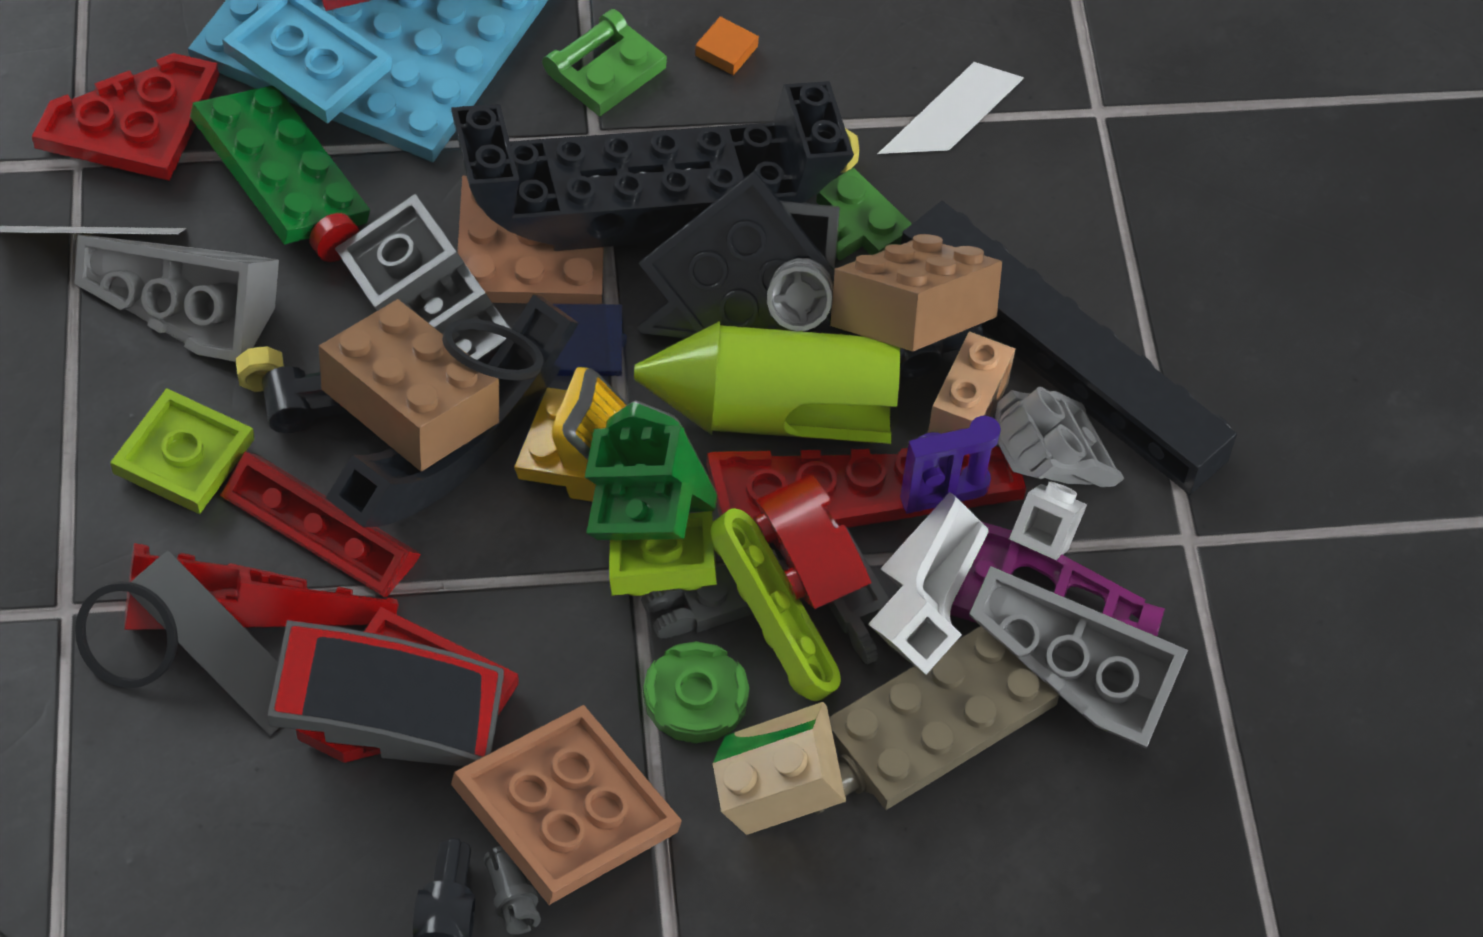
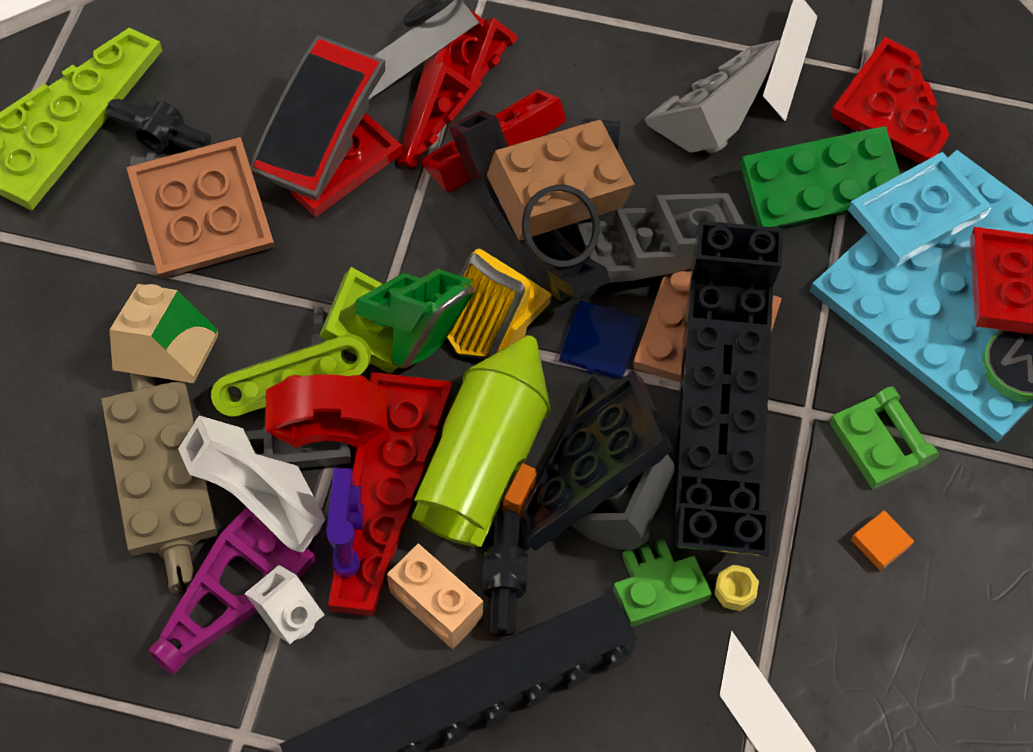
camera: 110 degrees right, 5 degrees up
lime plate [110,388,255,515] -> none
light yellow tile [235,346,284,392] -> none
red tile [309,213,360,262] -> none
bright green tile [643,641,749,743] -> none
light grey wheel [767,258,833,331] -> none
medium nougat brick [830,234,1002,351] -> none
light grey wedge [969,566,1188,749] -> none
light grey slope [995,387,1124,487] -> none

